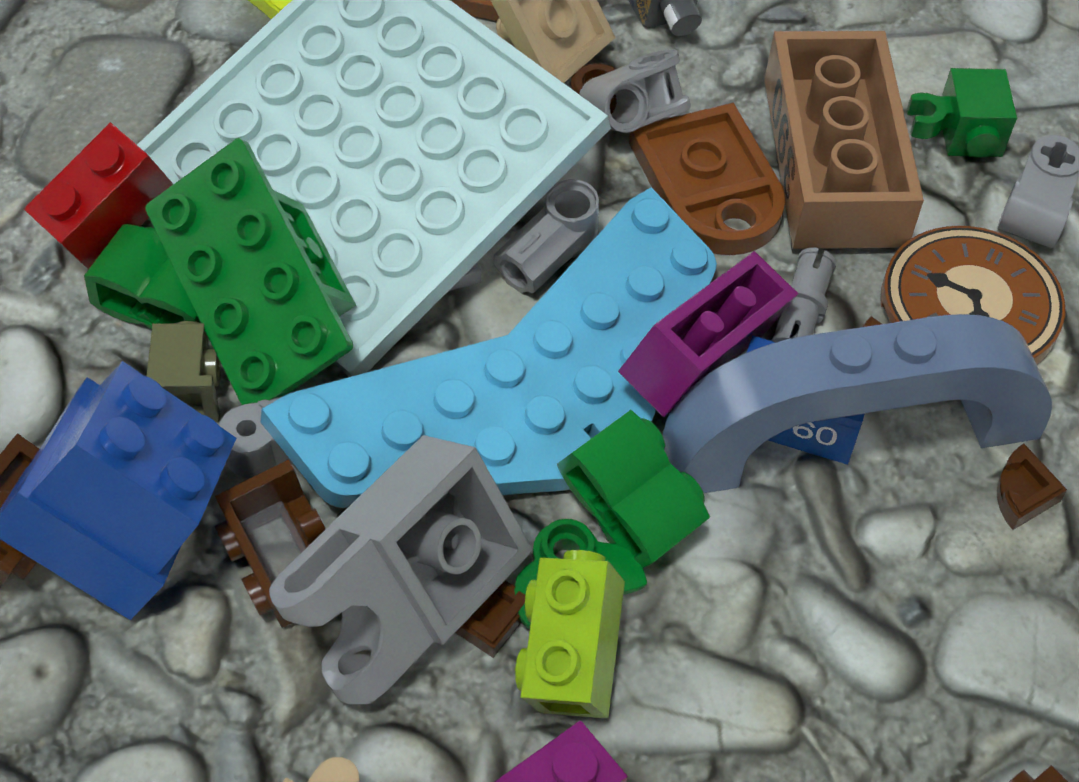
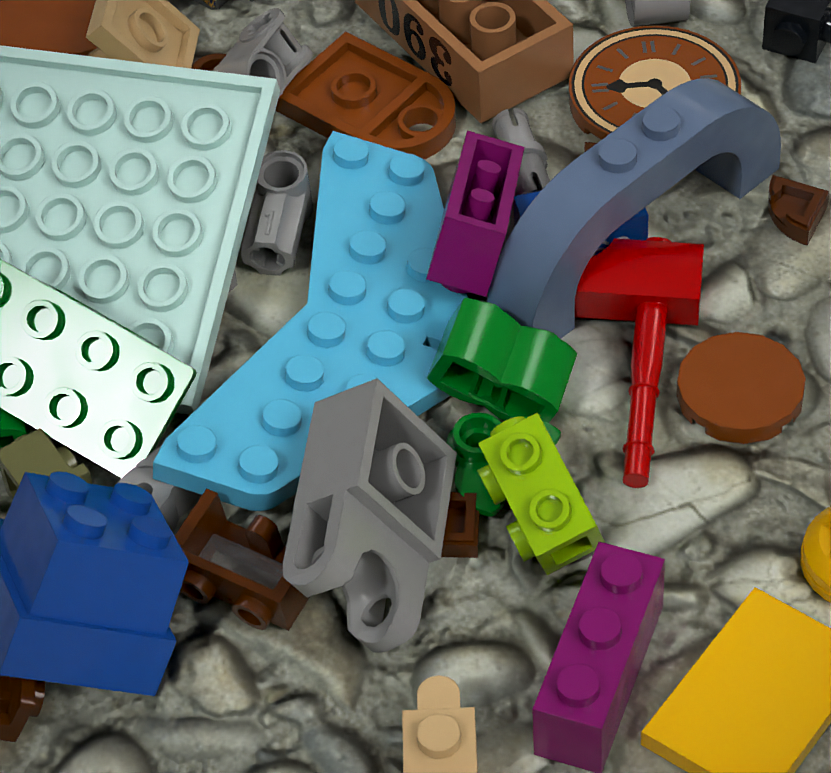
camera: 25 degrees left, 5 degrees down
none -> red piece [575,237,704,488]
none -> dark orange tile [676,332,806,444]

